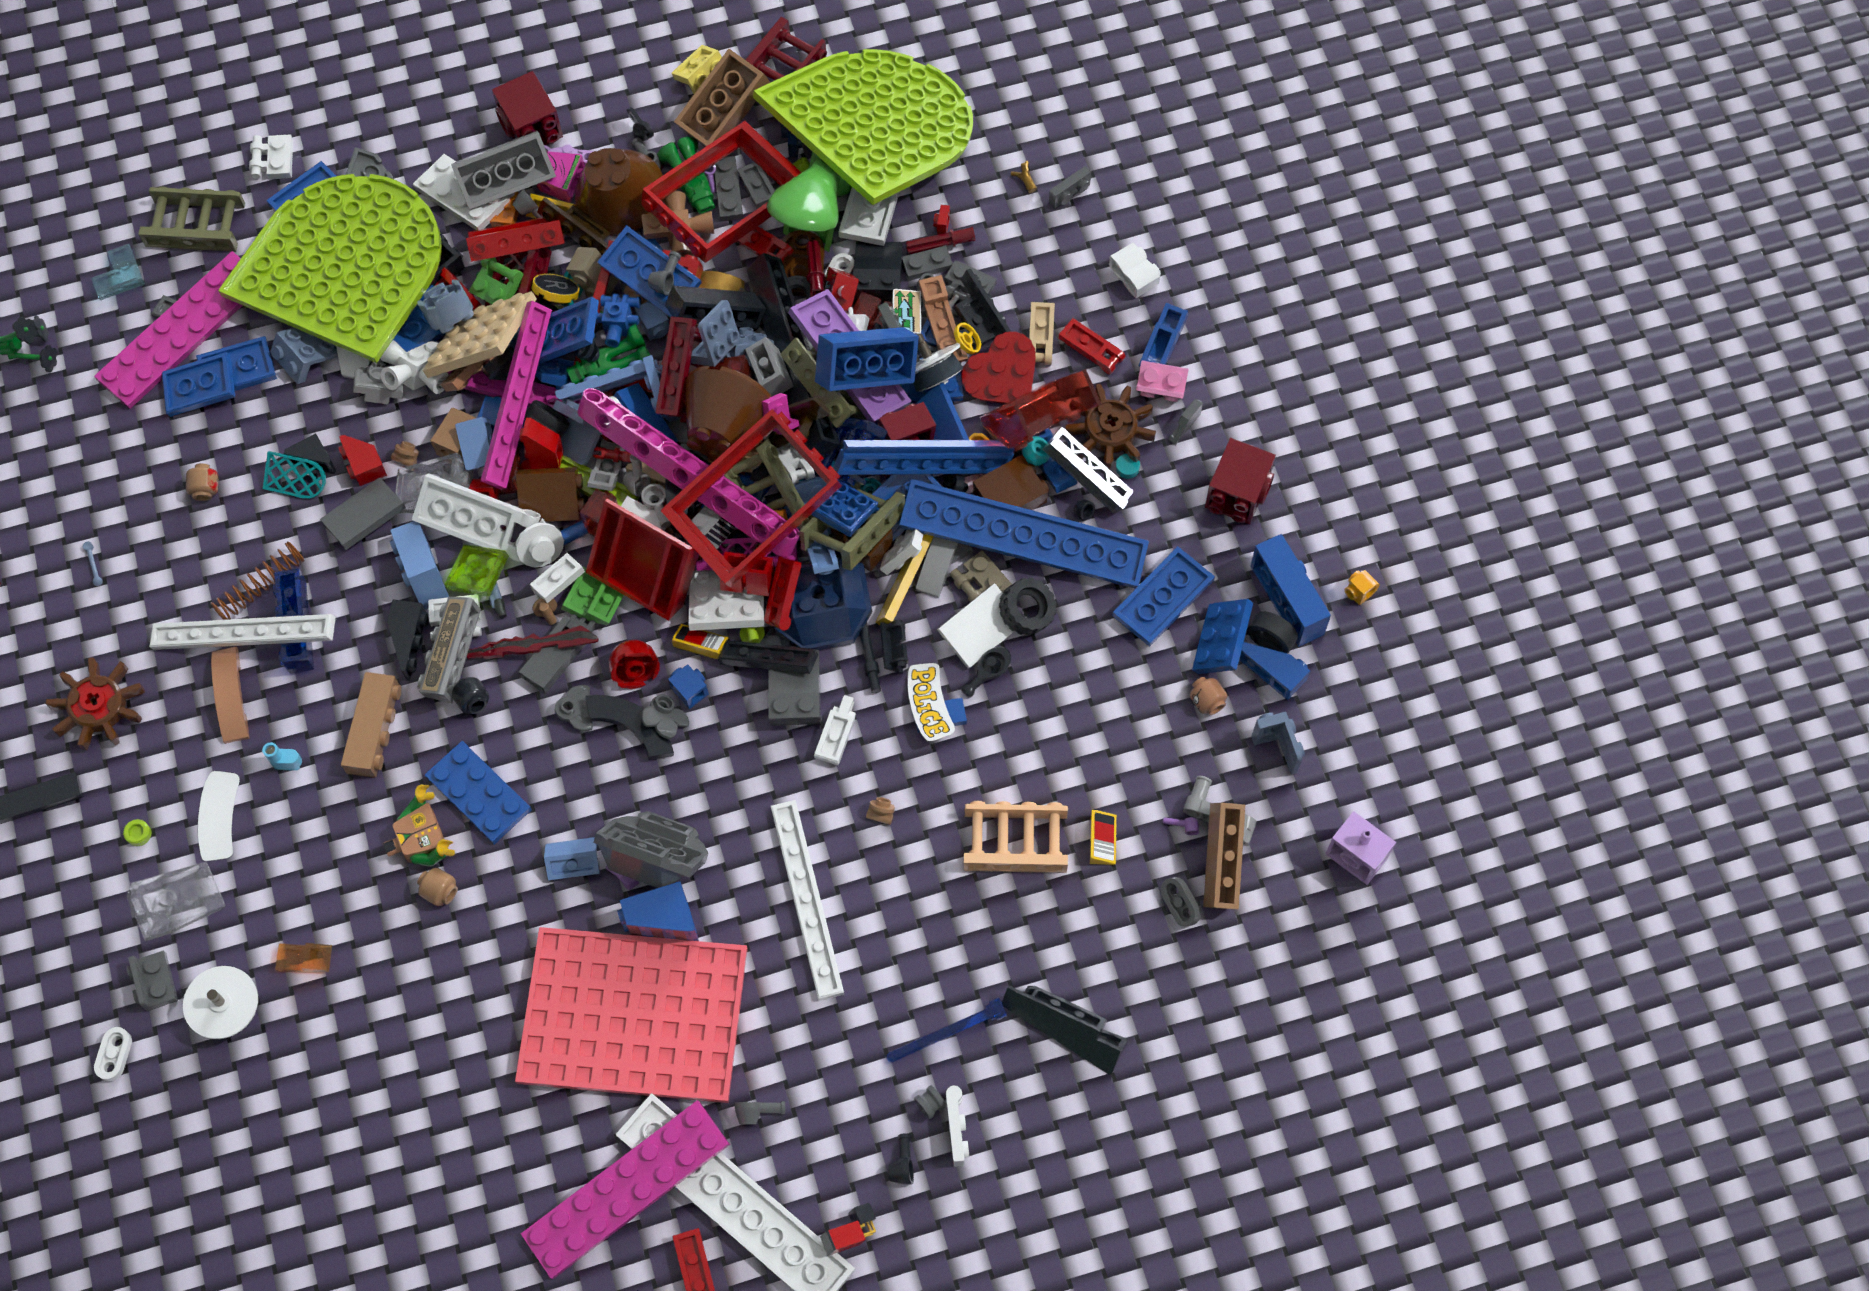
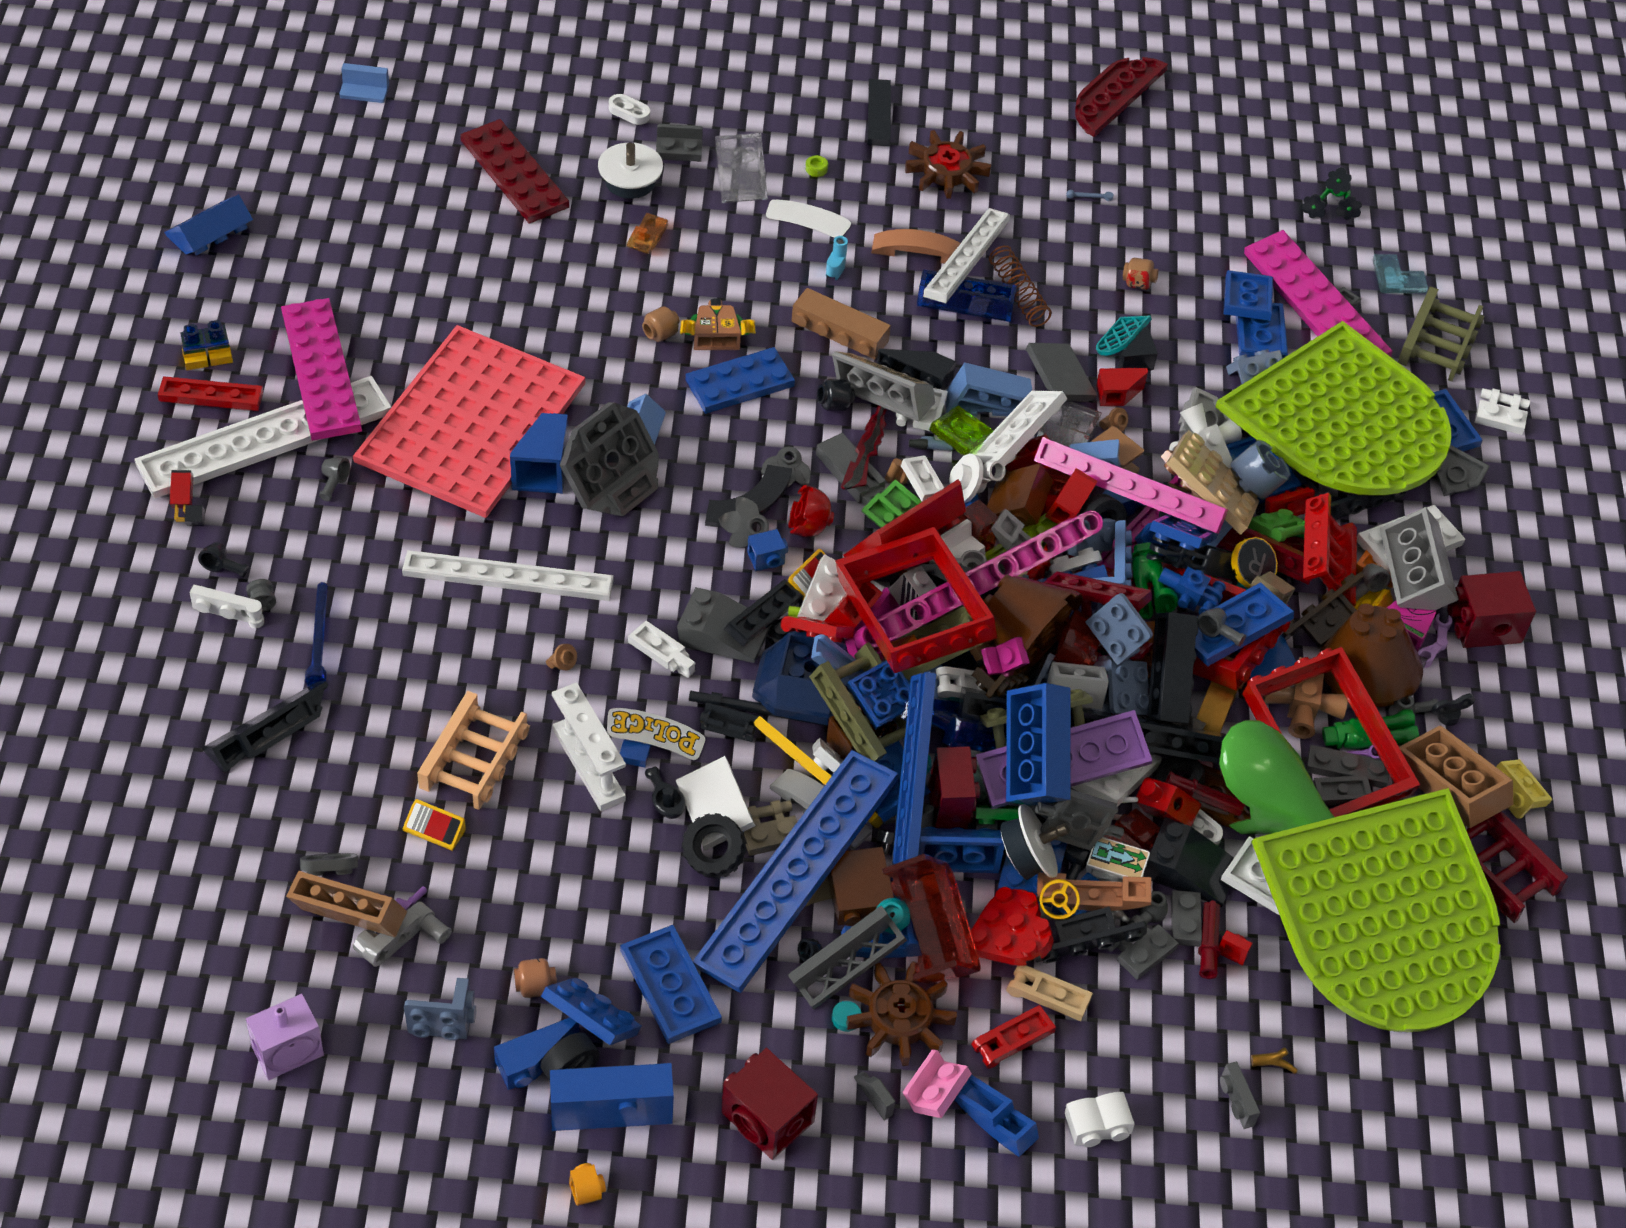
camera: 105 degrees right, 15 degrees down
none -> dark red plate [460,119,569,224]
none -> white fence [552,682,626,811]

